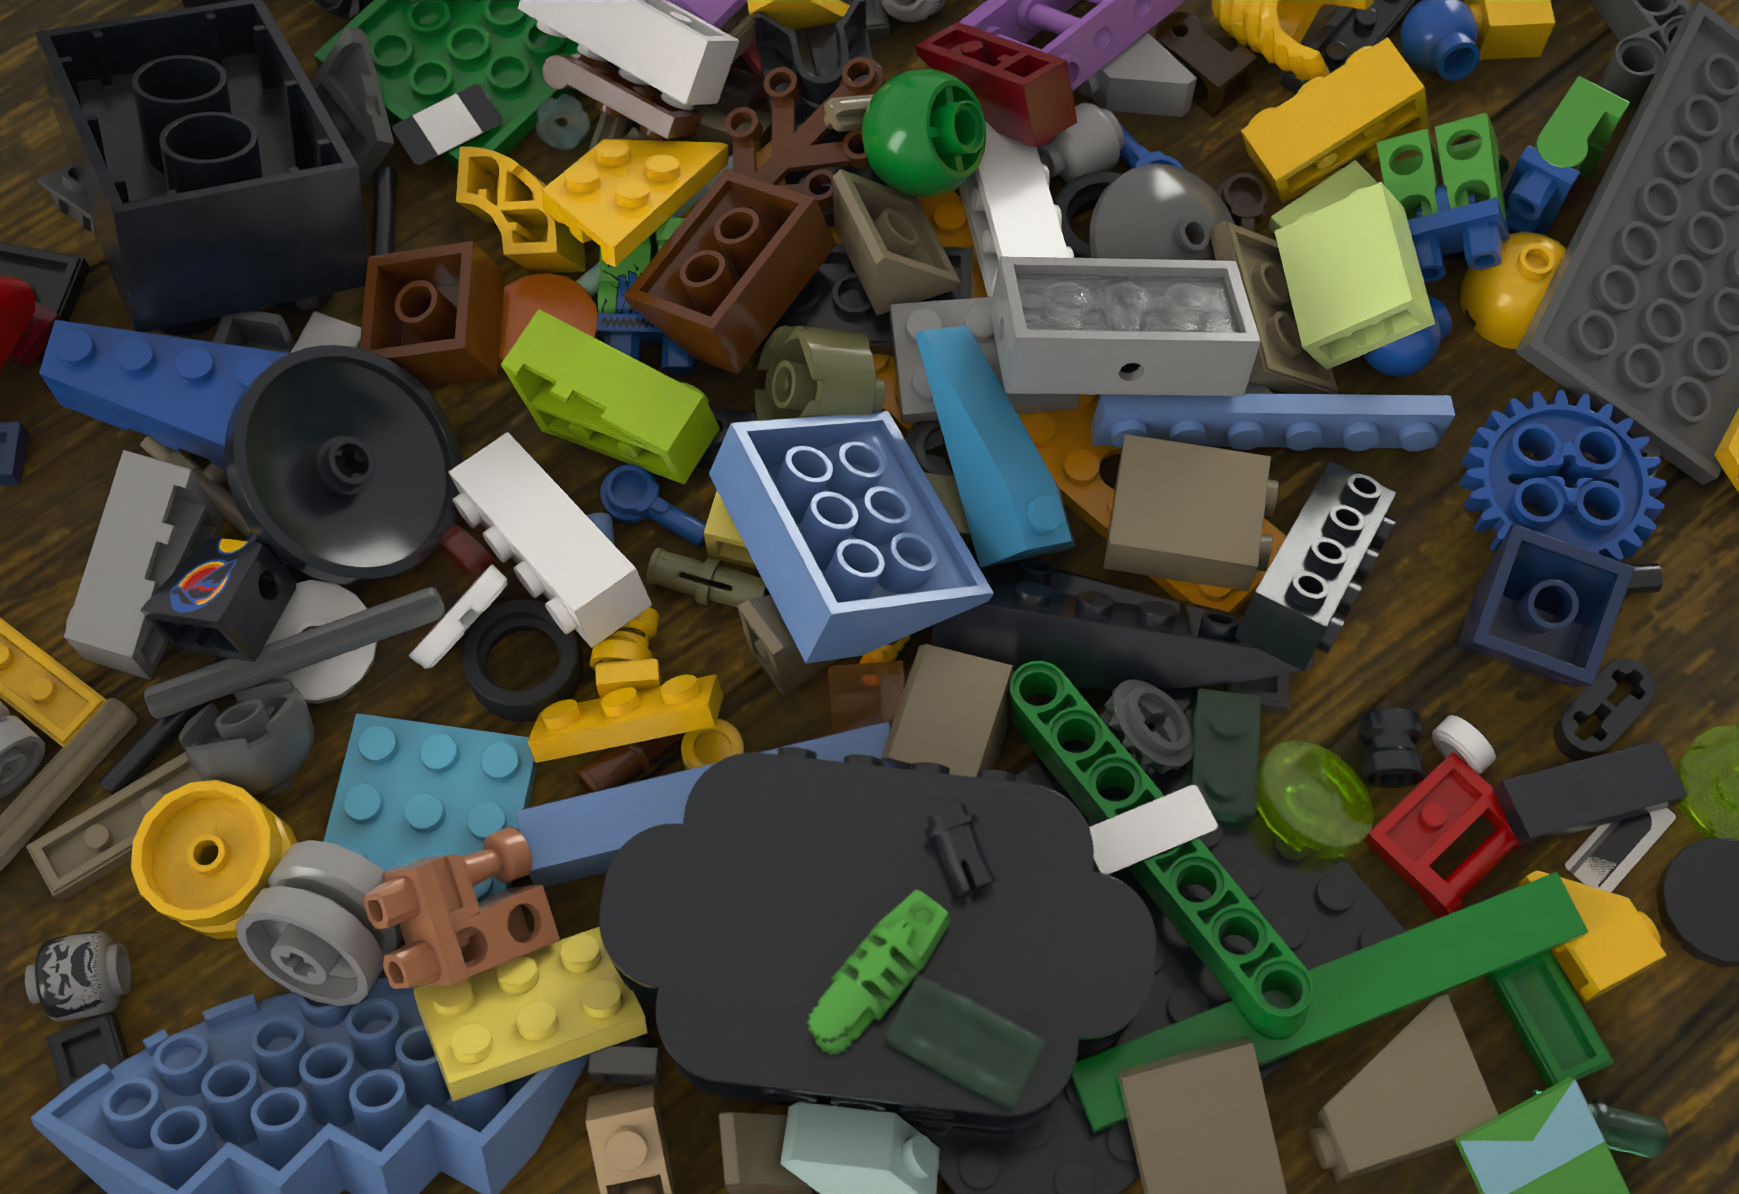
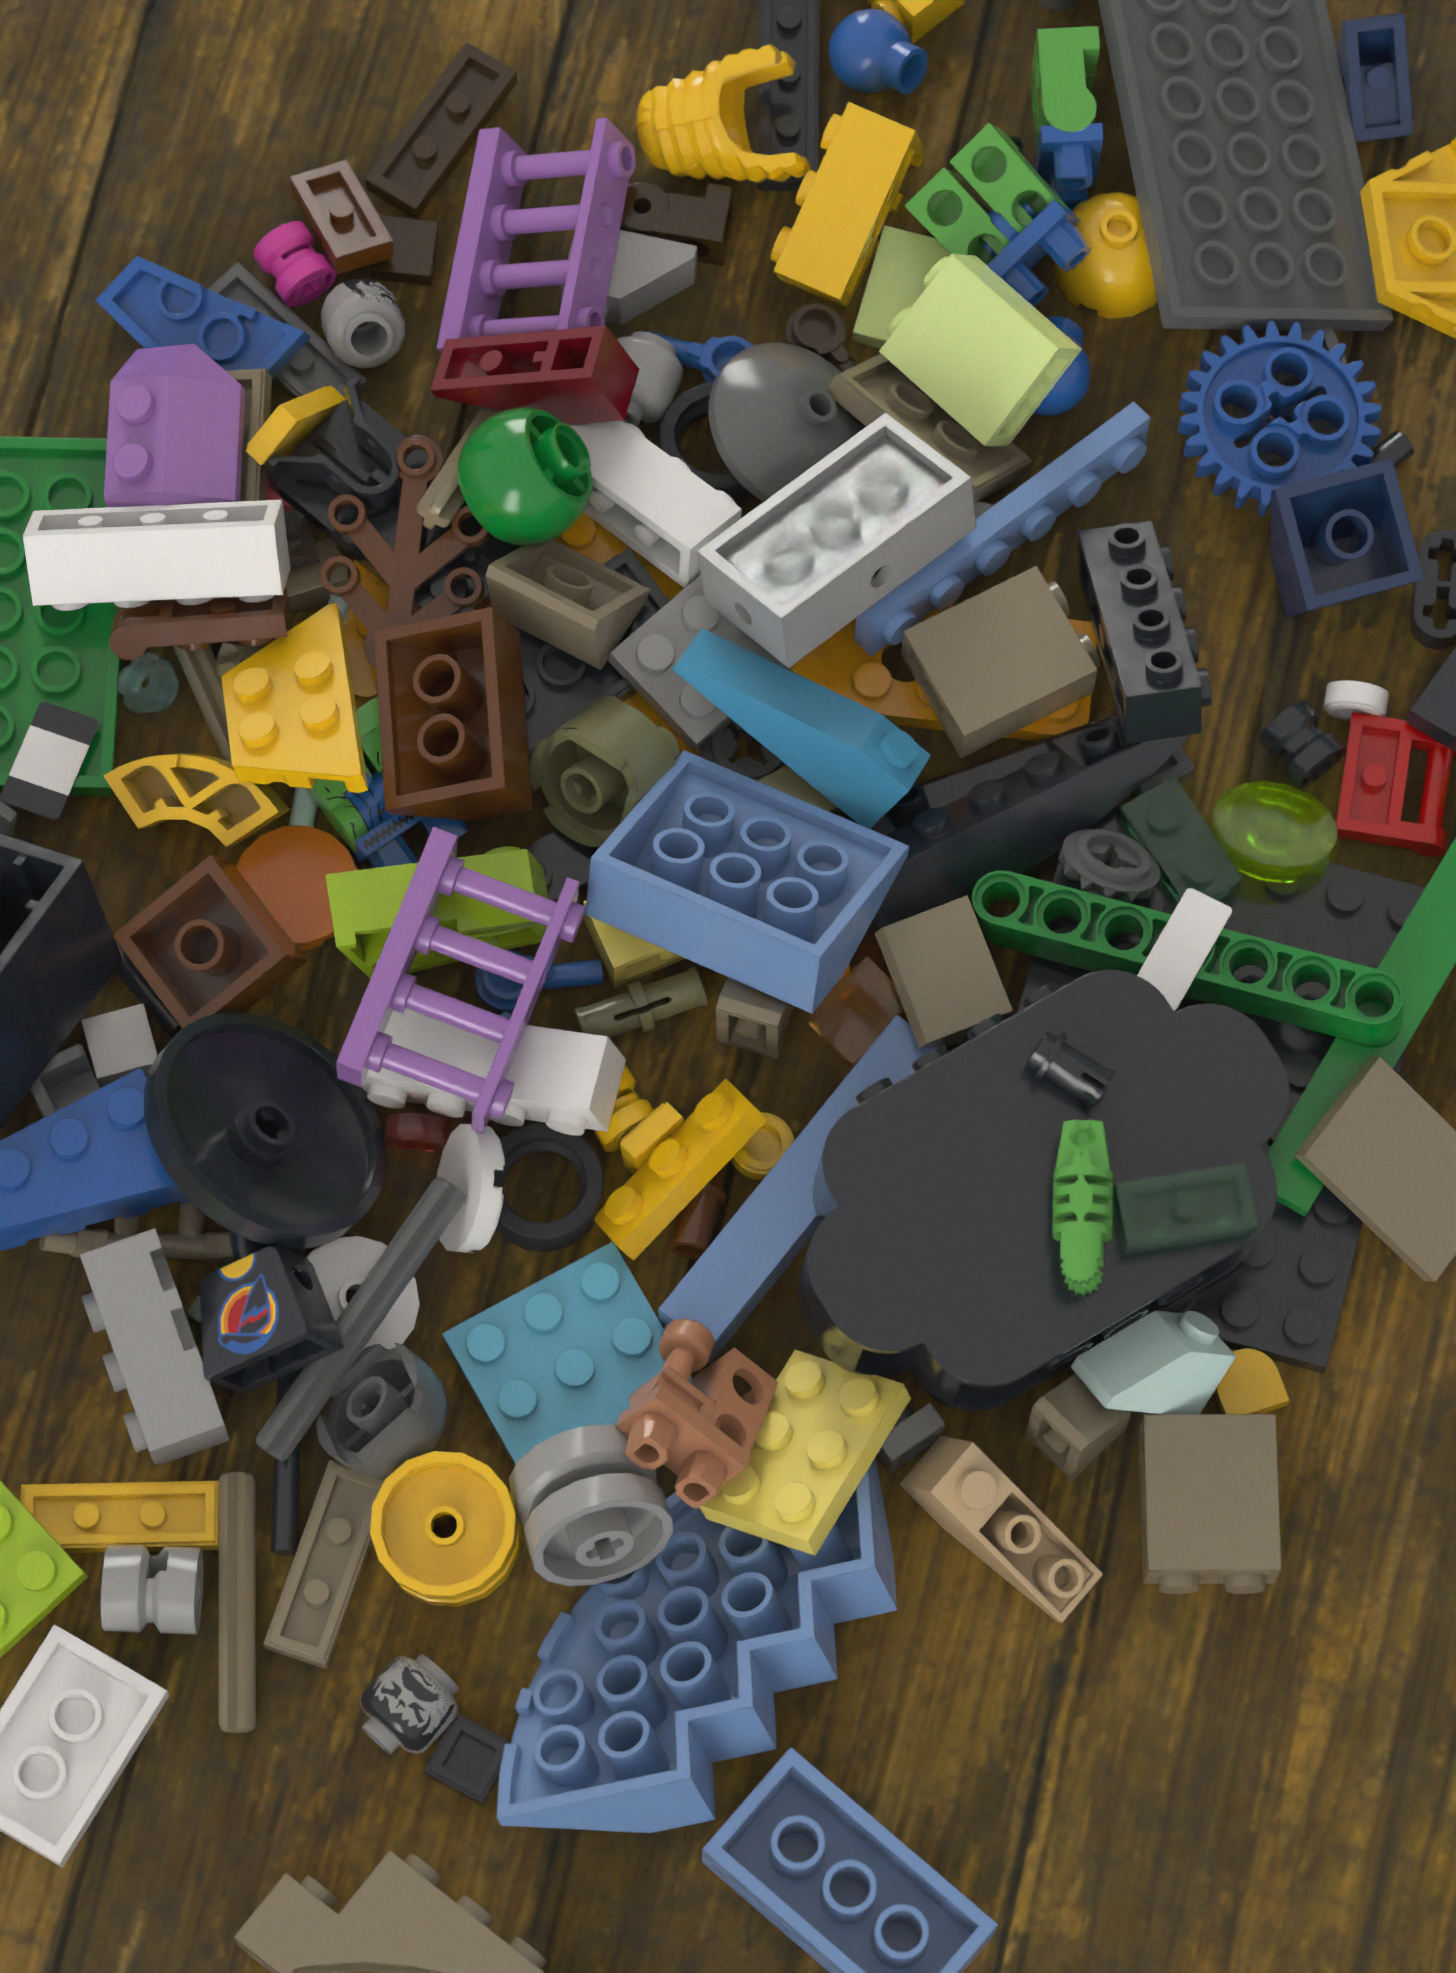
camera: 40 degrees left, 5 degrees up
none -> medium lavender fence [336,827,586,1134]

